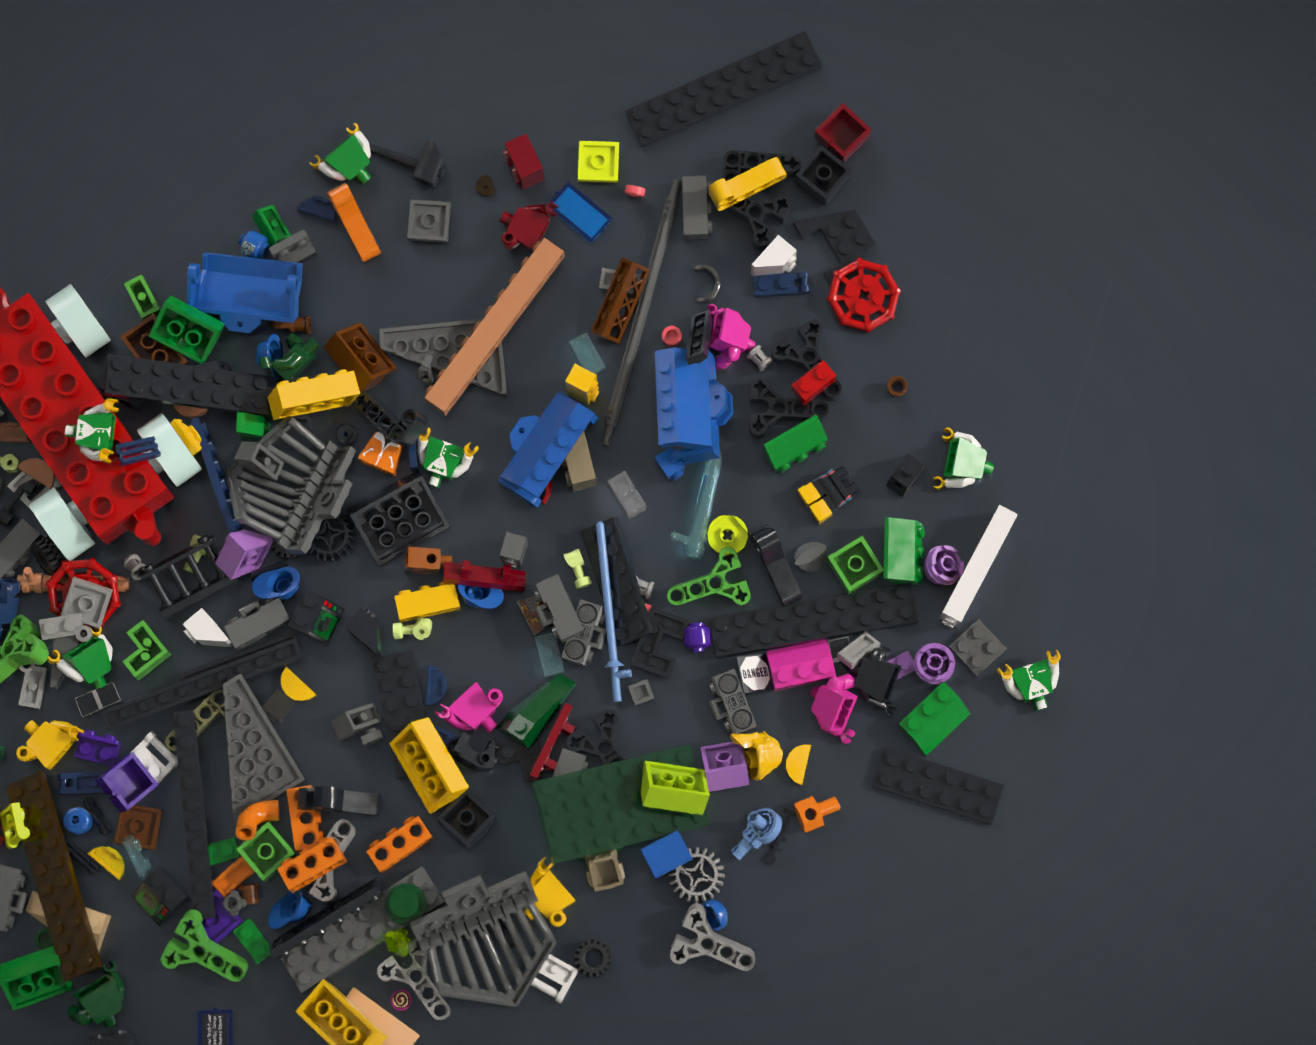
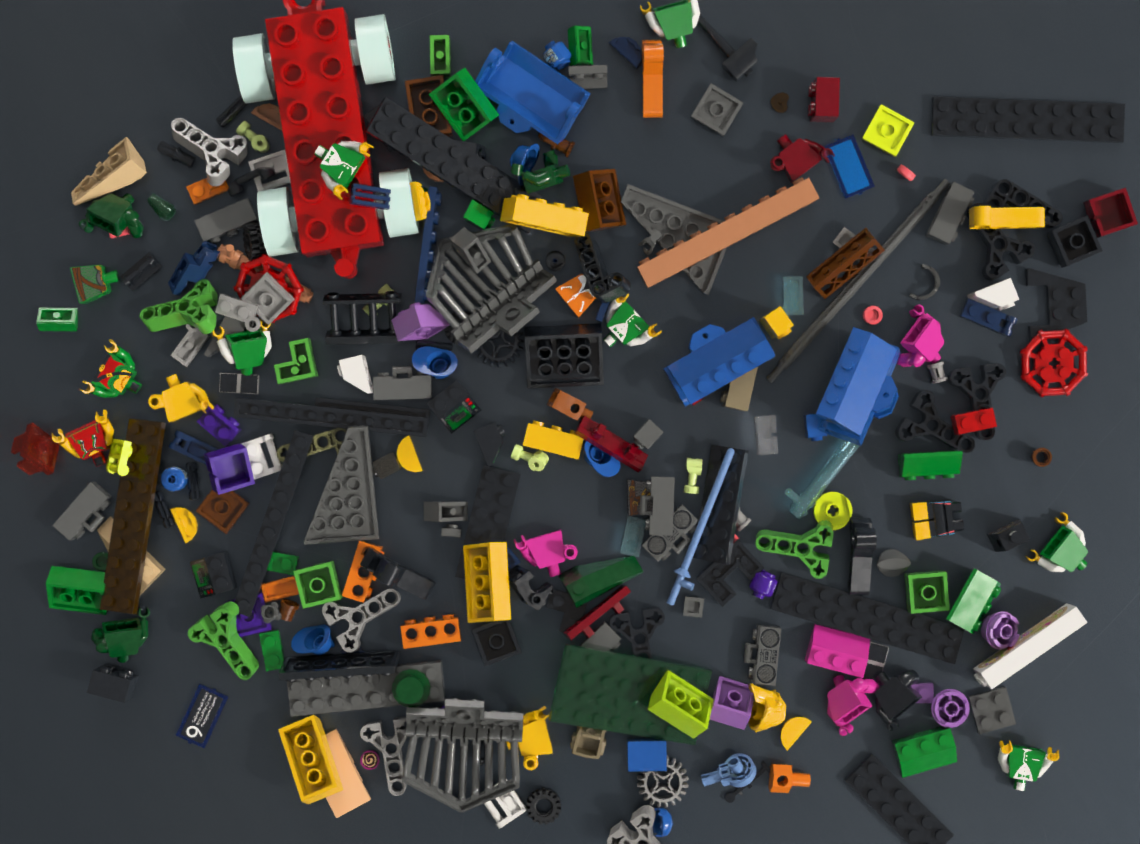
camera: 30 degrees right, 10 degrees up
nougat tile [17,458,55,489] -> none
light grey bush [123,554,146,580] -> none
clear light blue plate [123,835,151,879] -> none
orange cylinder [235,800,280,841] -> none
orange brick [277,837,347,893] -> none
clear neon green tile [384,928,410,957] -> none
dark blue tile [425,665,447,706] -> none
black plate [685,309,713,365] -> none
sticker [737,654,773,693] -> none
light grey tile [837,632,881,669] -> none

